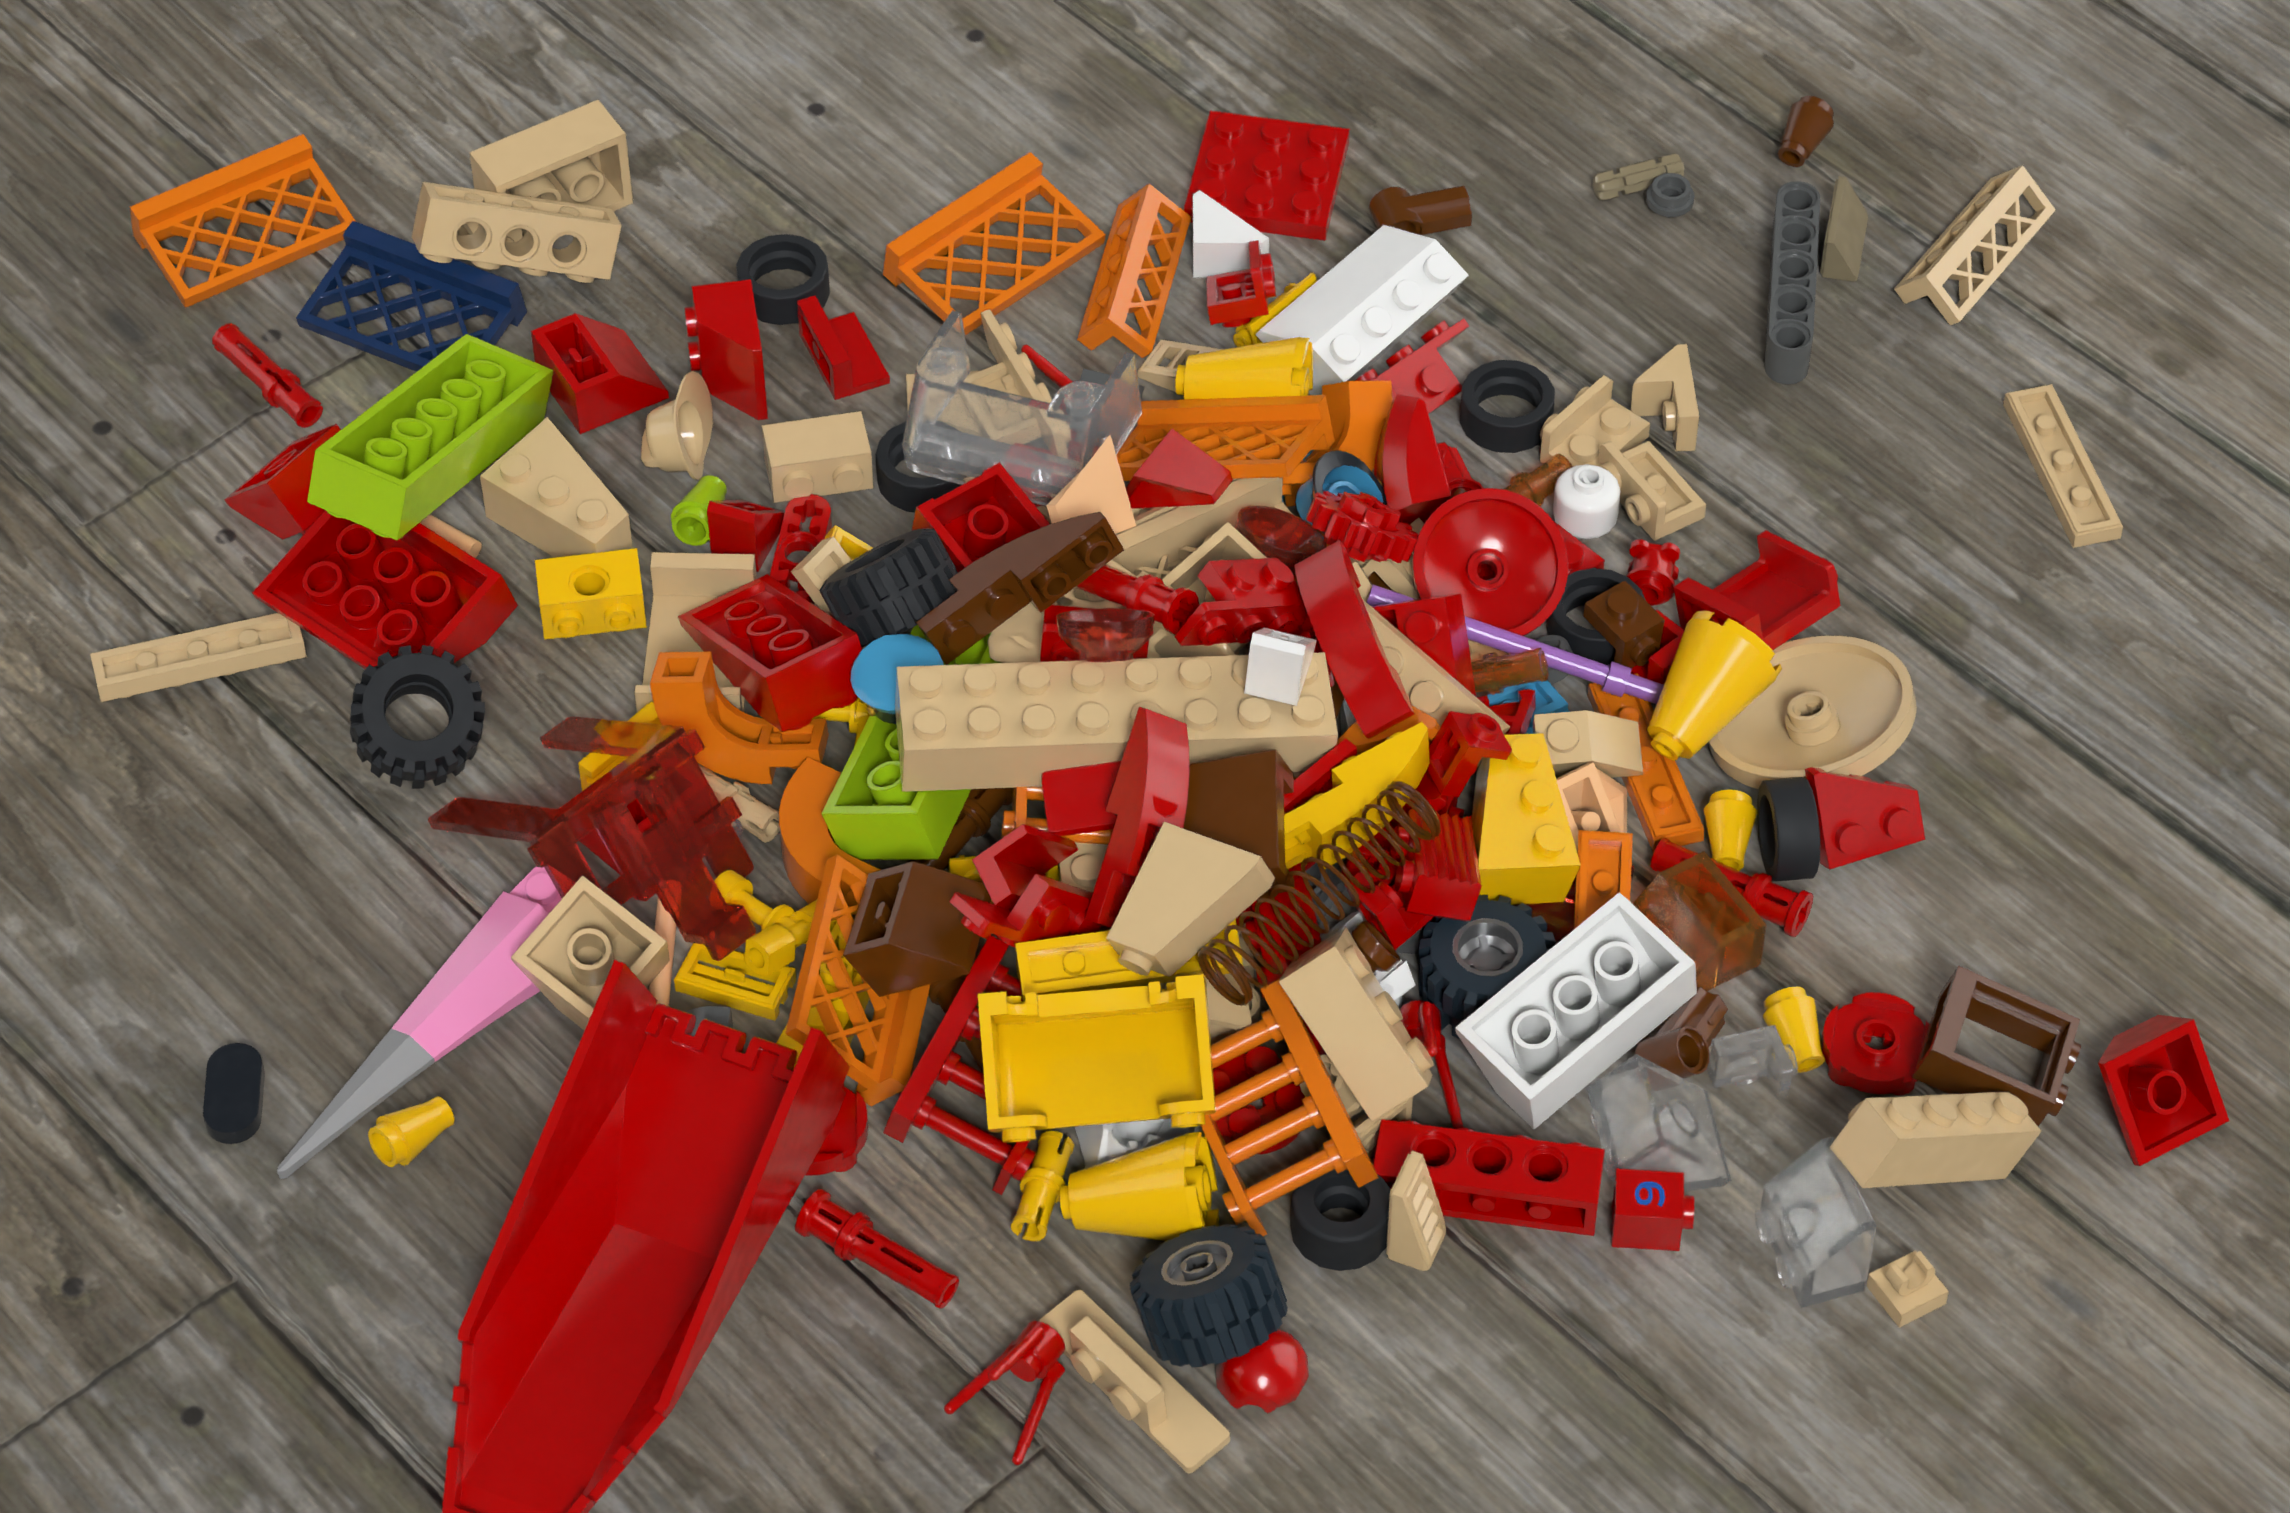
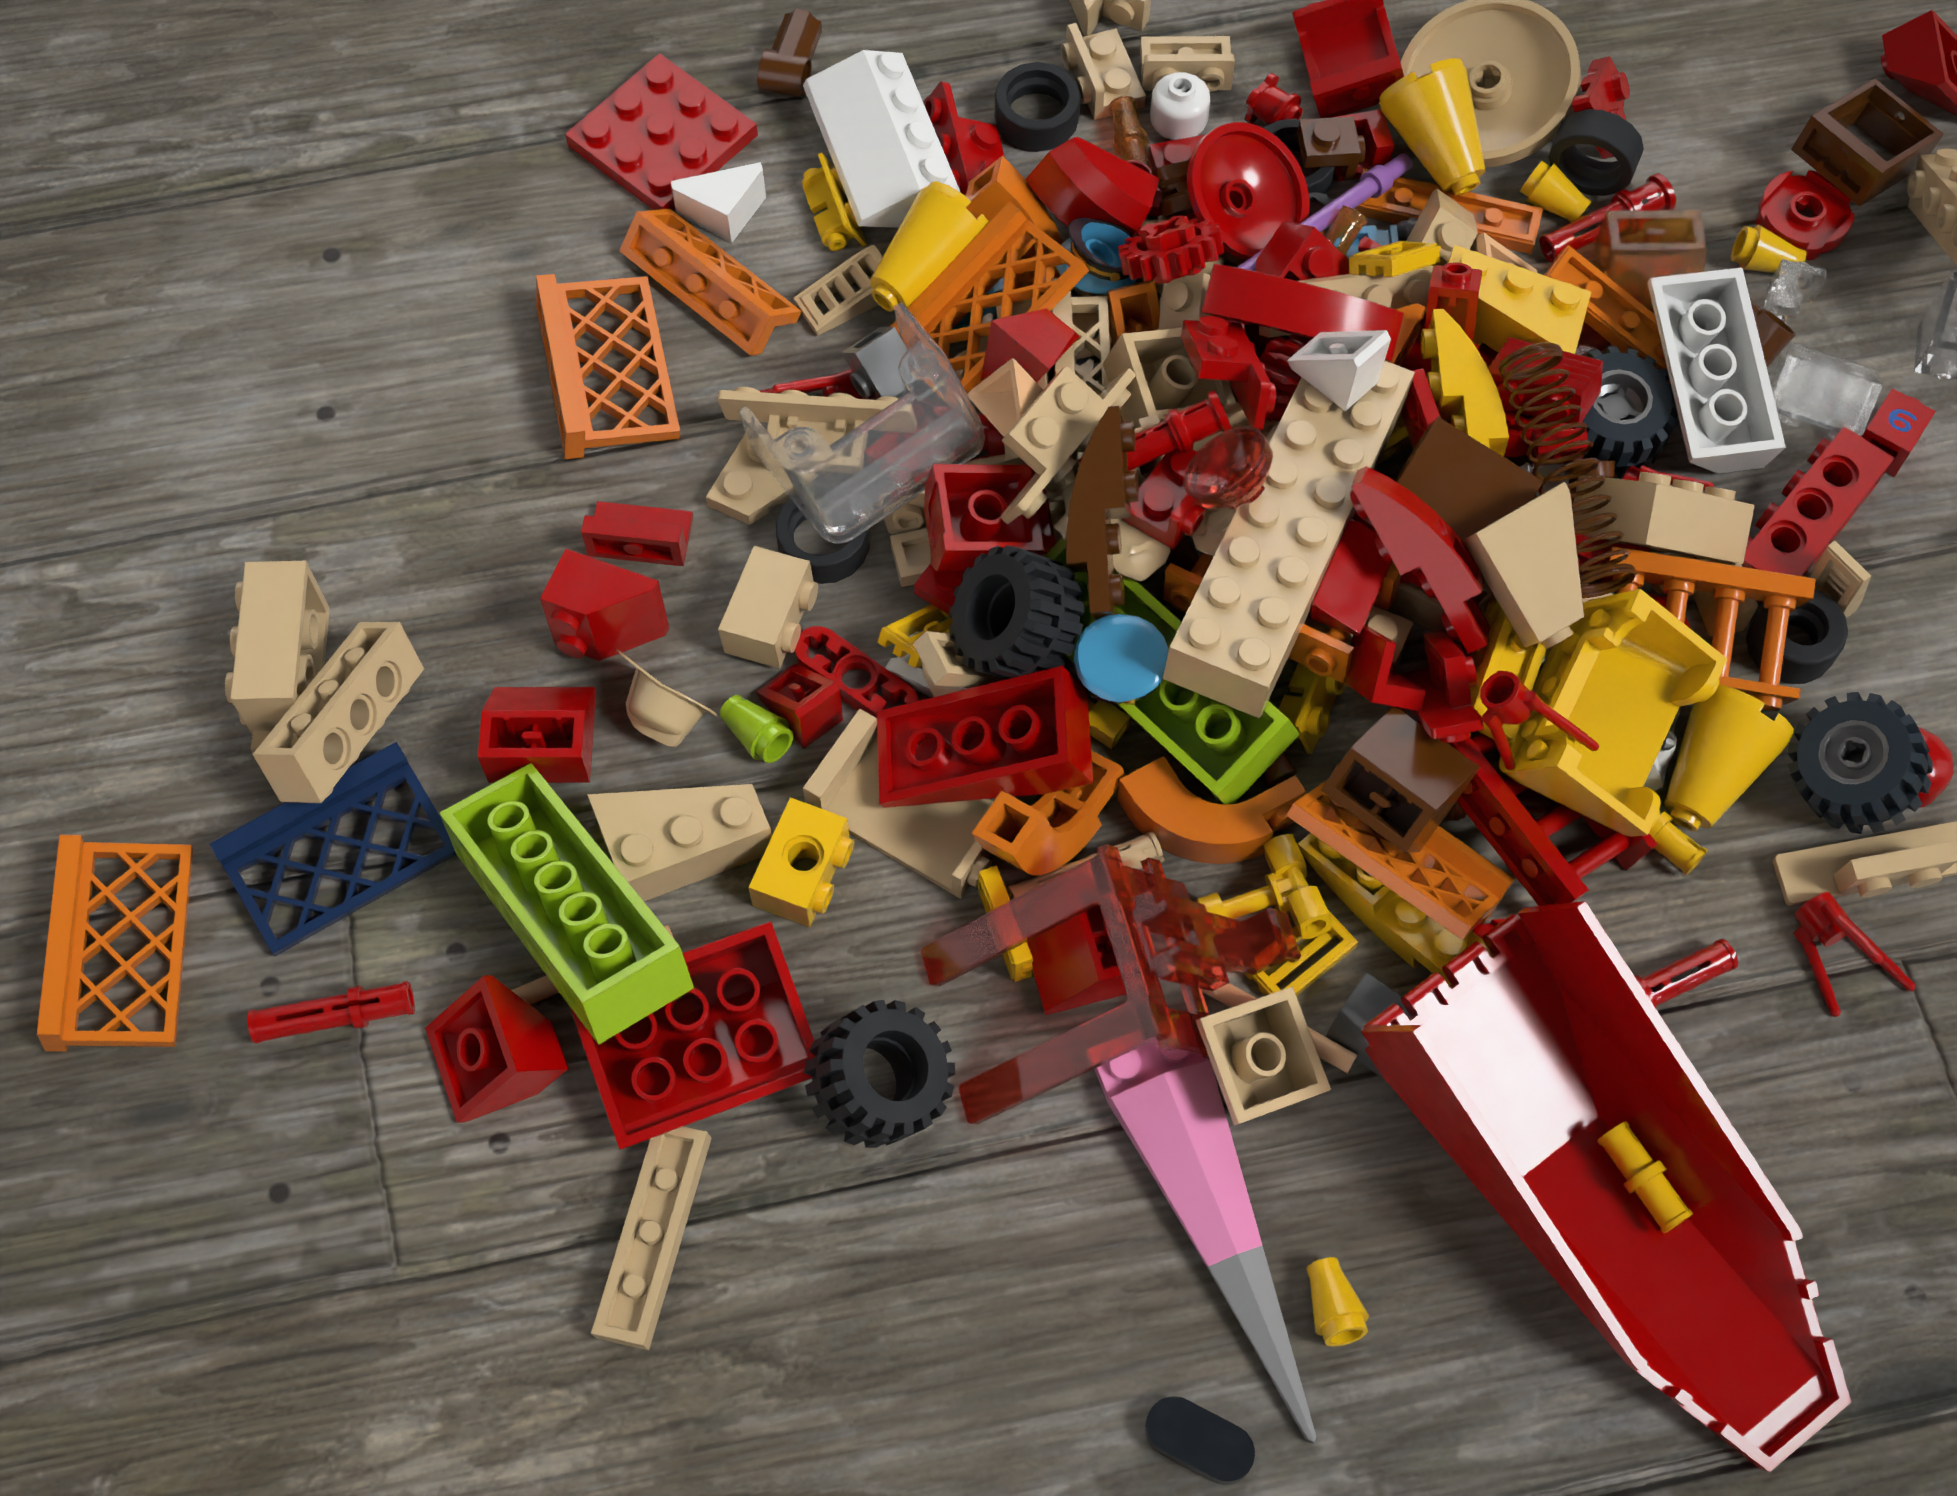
camera: 60 degrees left, 15 degrees up
black tyre [736,234,830,325] -> none
red bracket [1206,240,1276,328] -> none
clear red piece [1234,506,1327,575] -> none
none -> tan bracket [1000,366,1137,524]
none -> yellow tile [1349,241,1441,277]
none -> red plant [1480,670,1599,770]
none -> yellow pin [1597,1121,1693,1234]

